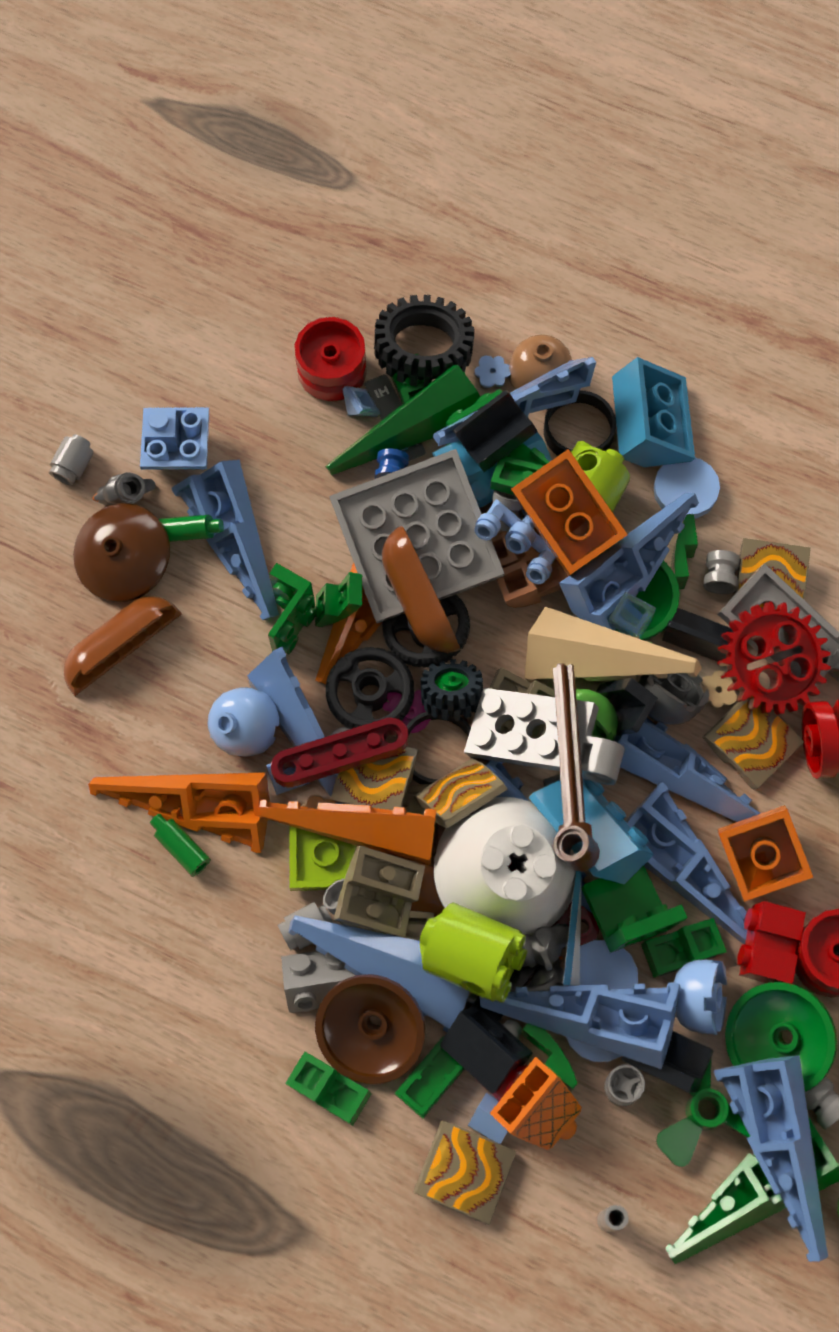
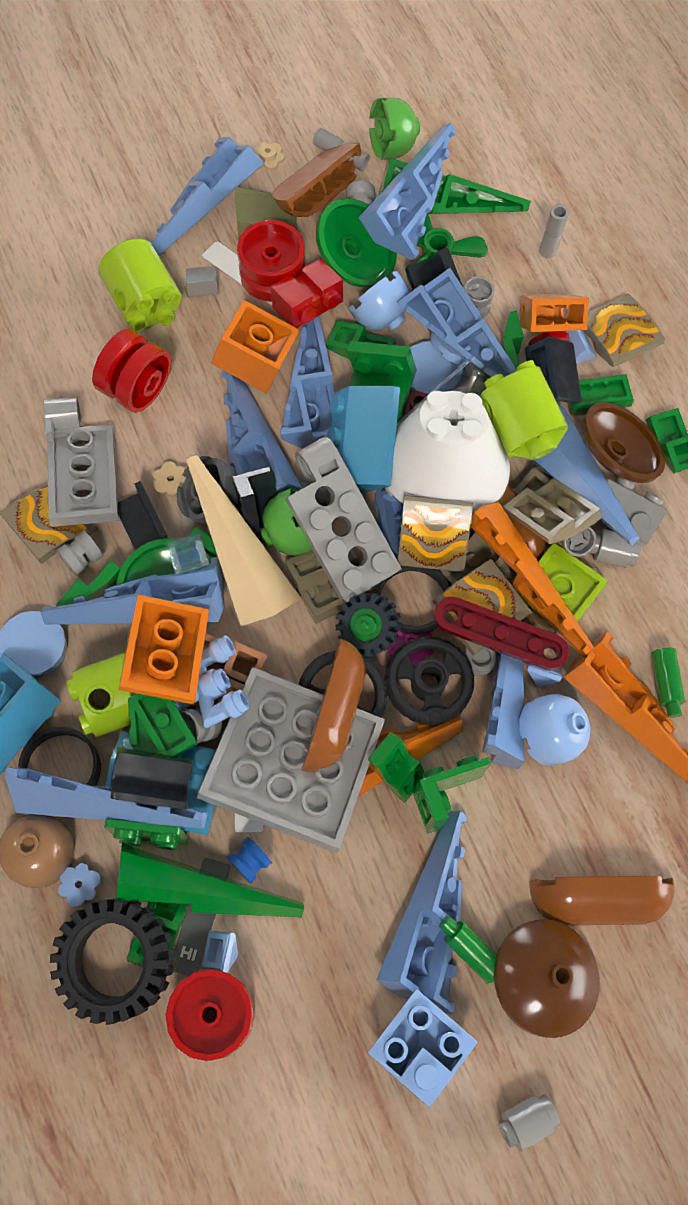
camera: 145 degrees left, 0 degrees up
flat silver animal [93,472,155,505] -> none
piece [553,663,600,871] -> none
slope [702,698,804,789] -> none
red gear [717,602,831,715] -> none

